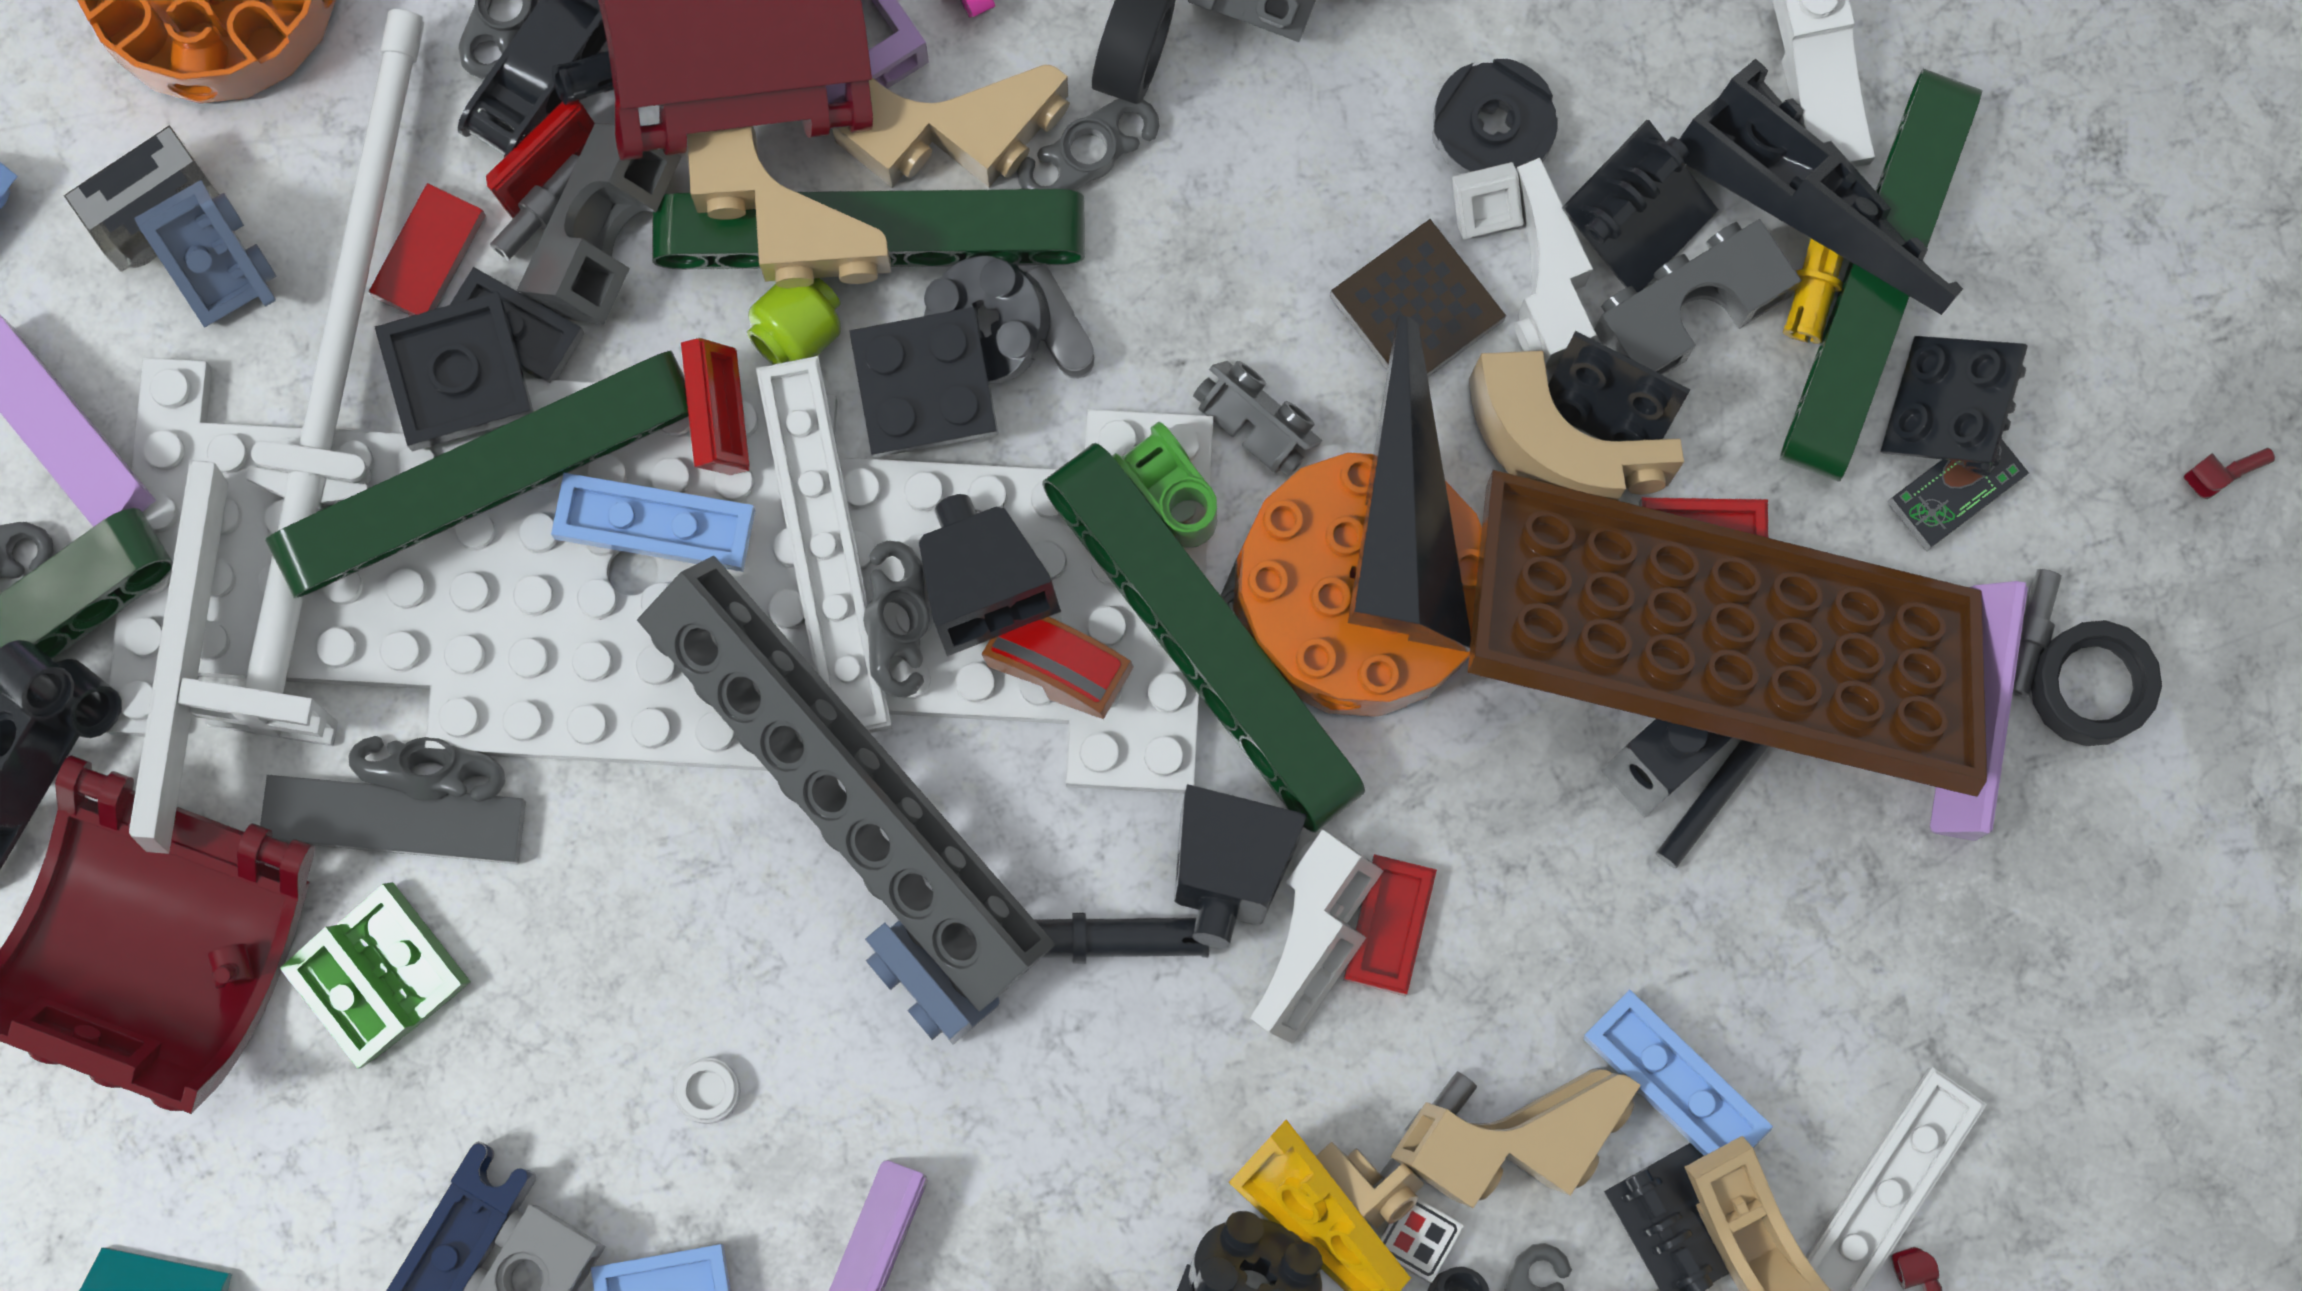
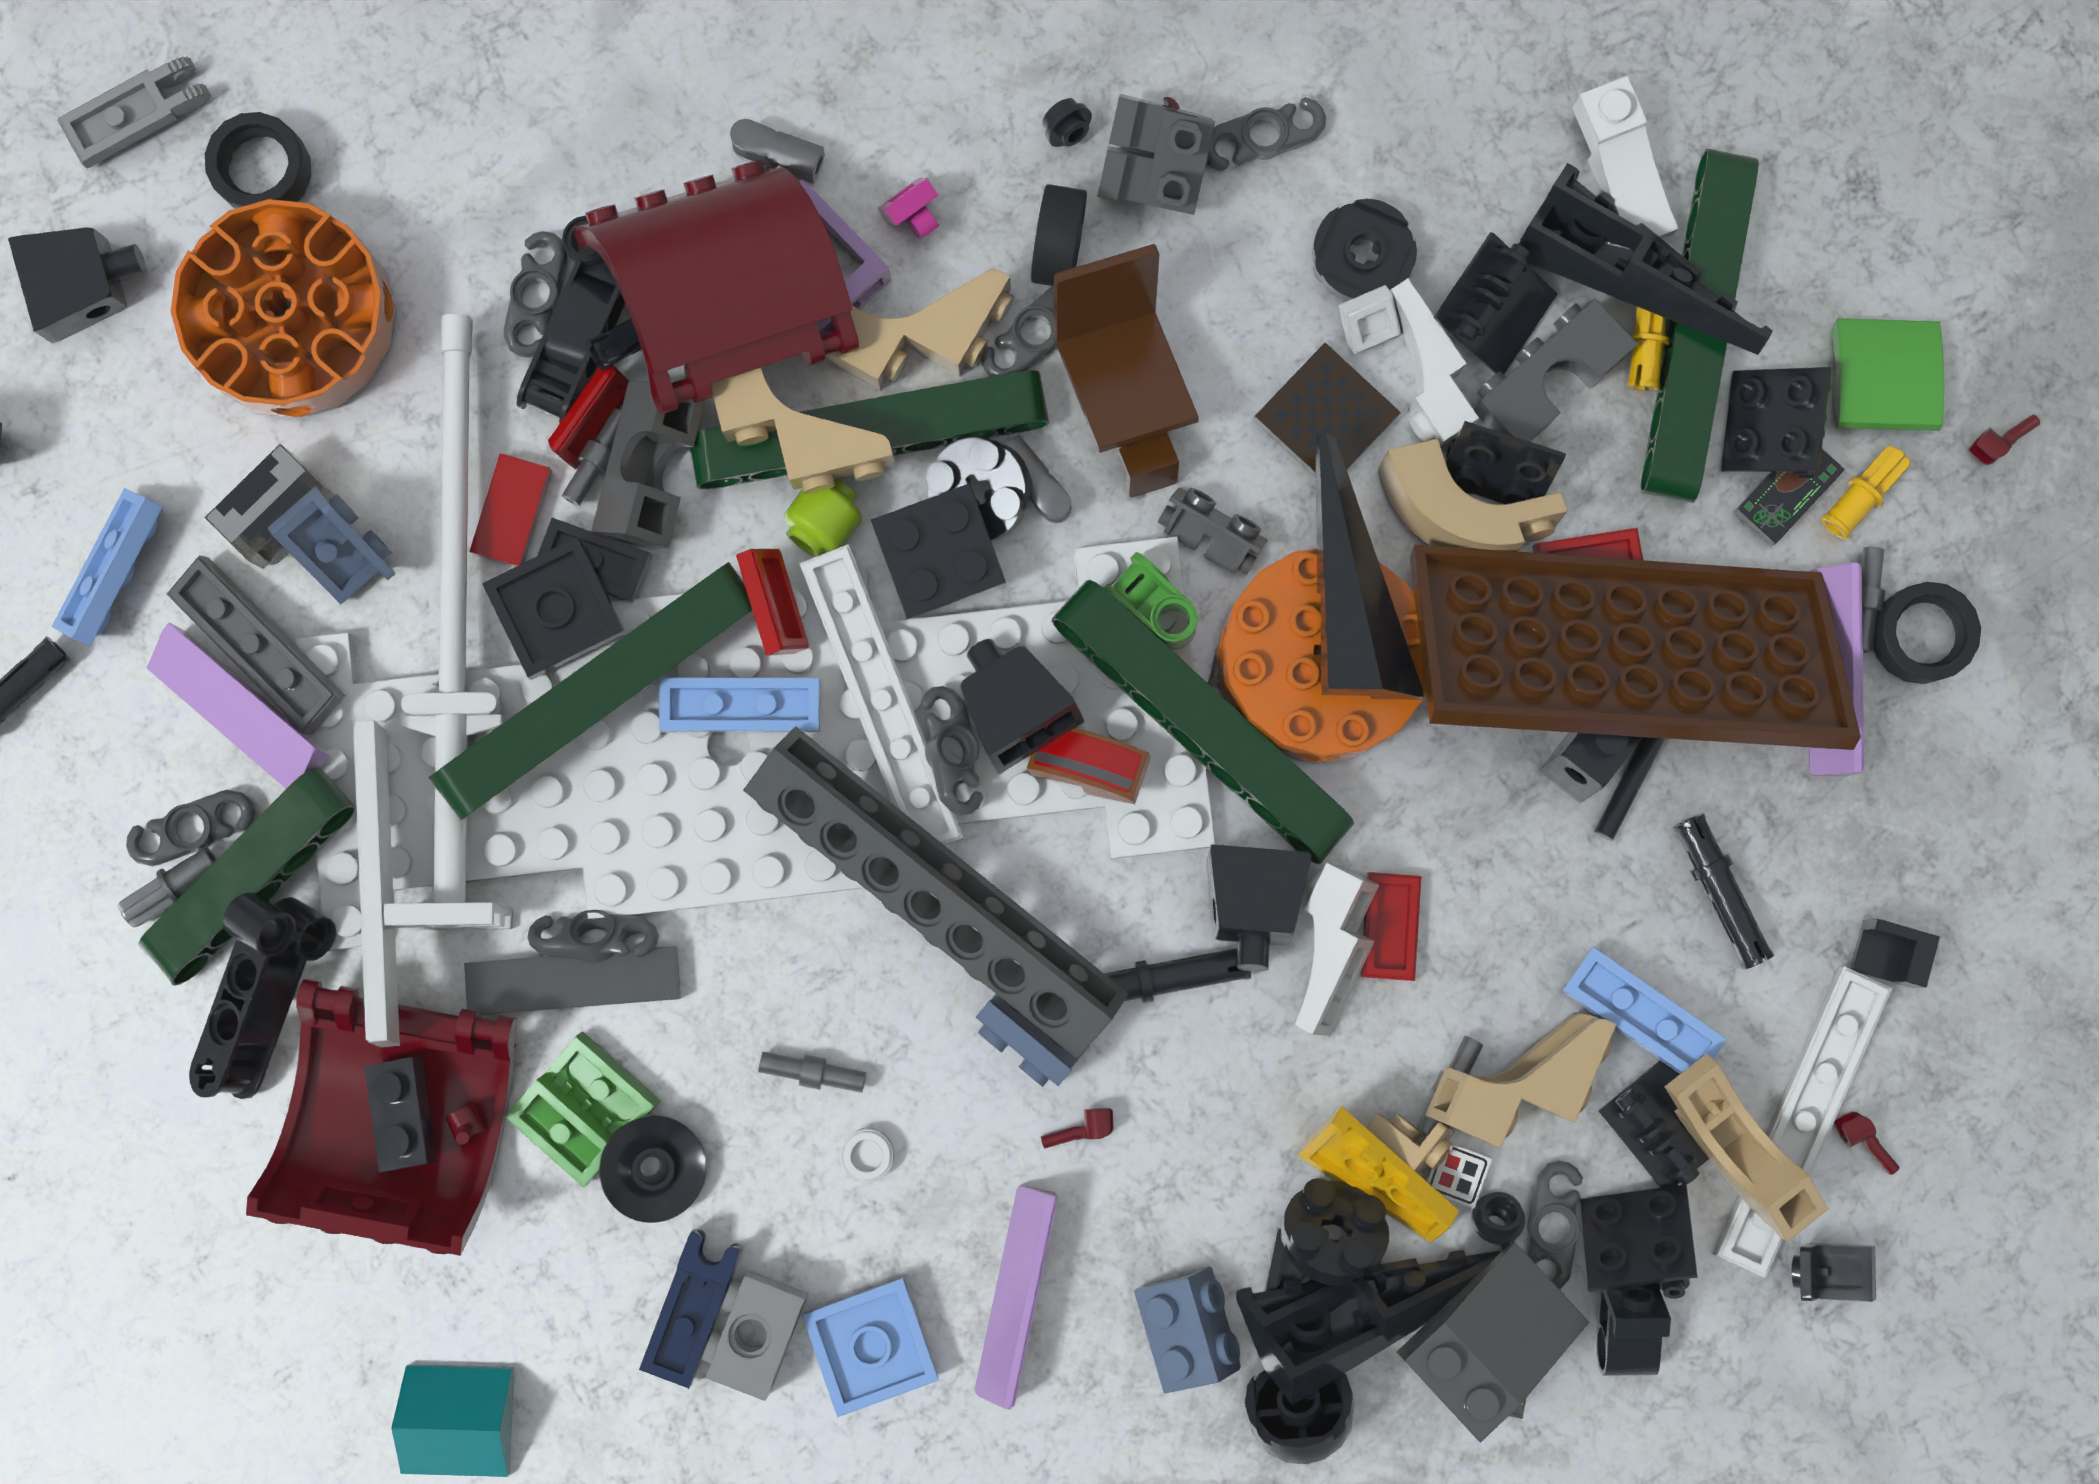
camera: 10 degrees left, 5 degrees up
none -> dark grey tile [167,555,346,735]
none -> black plate [364,1056,437,1172]
none -> black dish [599,1115,706,1223]
none -> flat silver bar [758,1052,867,1093]
none -> dark red hand [1041,1108,1113,1149]
none -> reddish brown piece [1054,244,1199,498]
none -> black pin [1673,813,1774,970]
none -> yellow axle [1820,446,1911,540]
none -> bright green slope [1831,318,1944,431]
none -> black panel [1851,919,1940,988]

